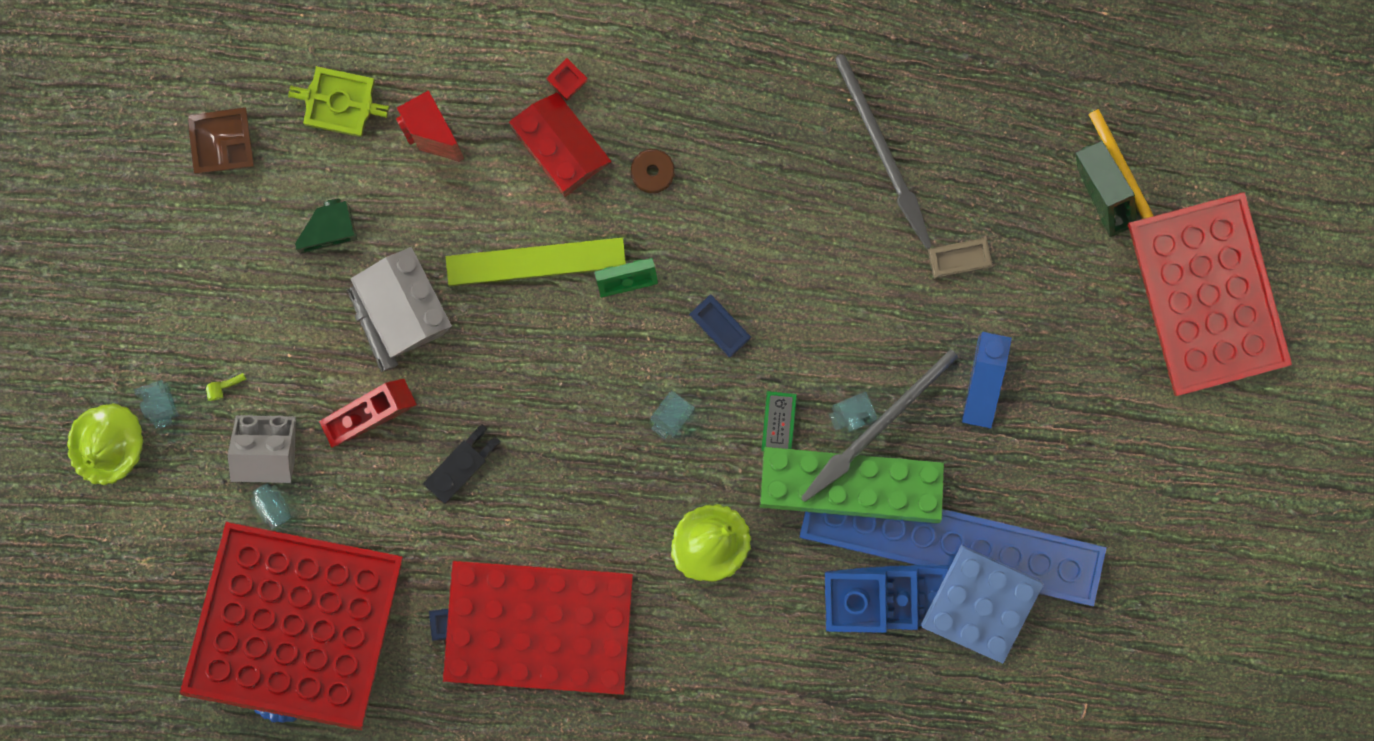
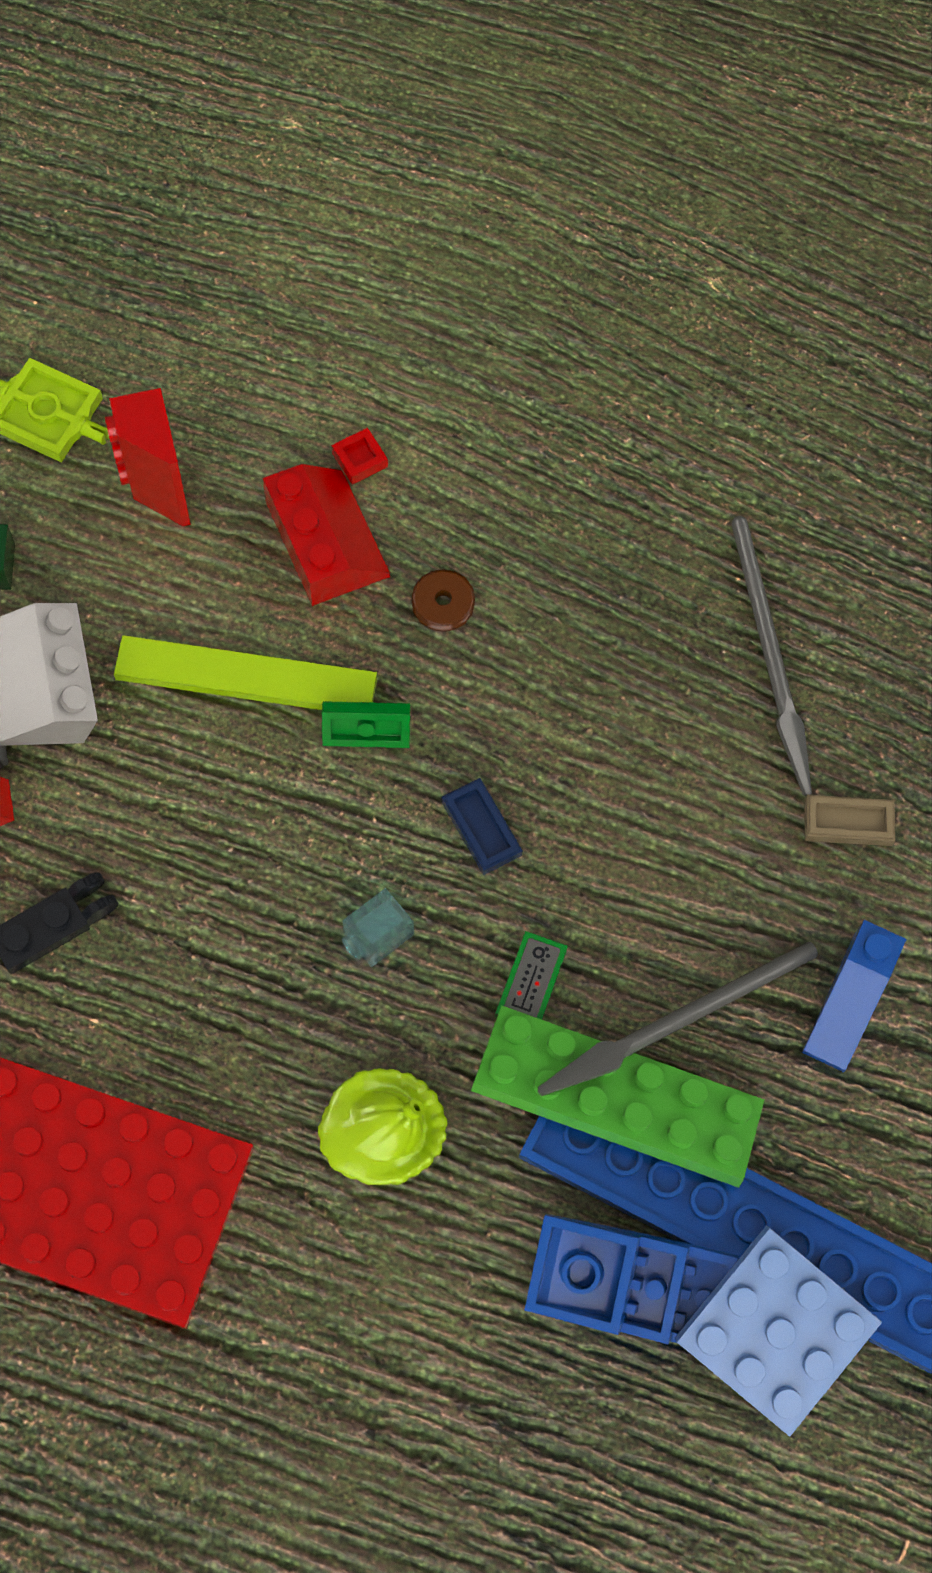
camera: 10 degrees right, 15 degrees down
clear light blue brick [829,391,878,432] -> none

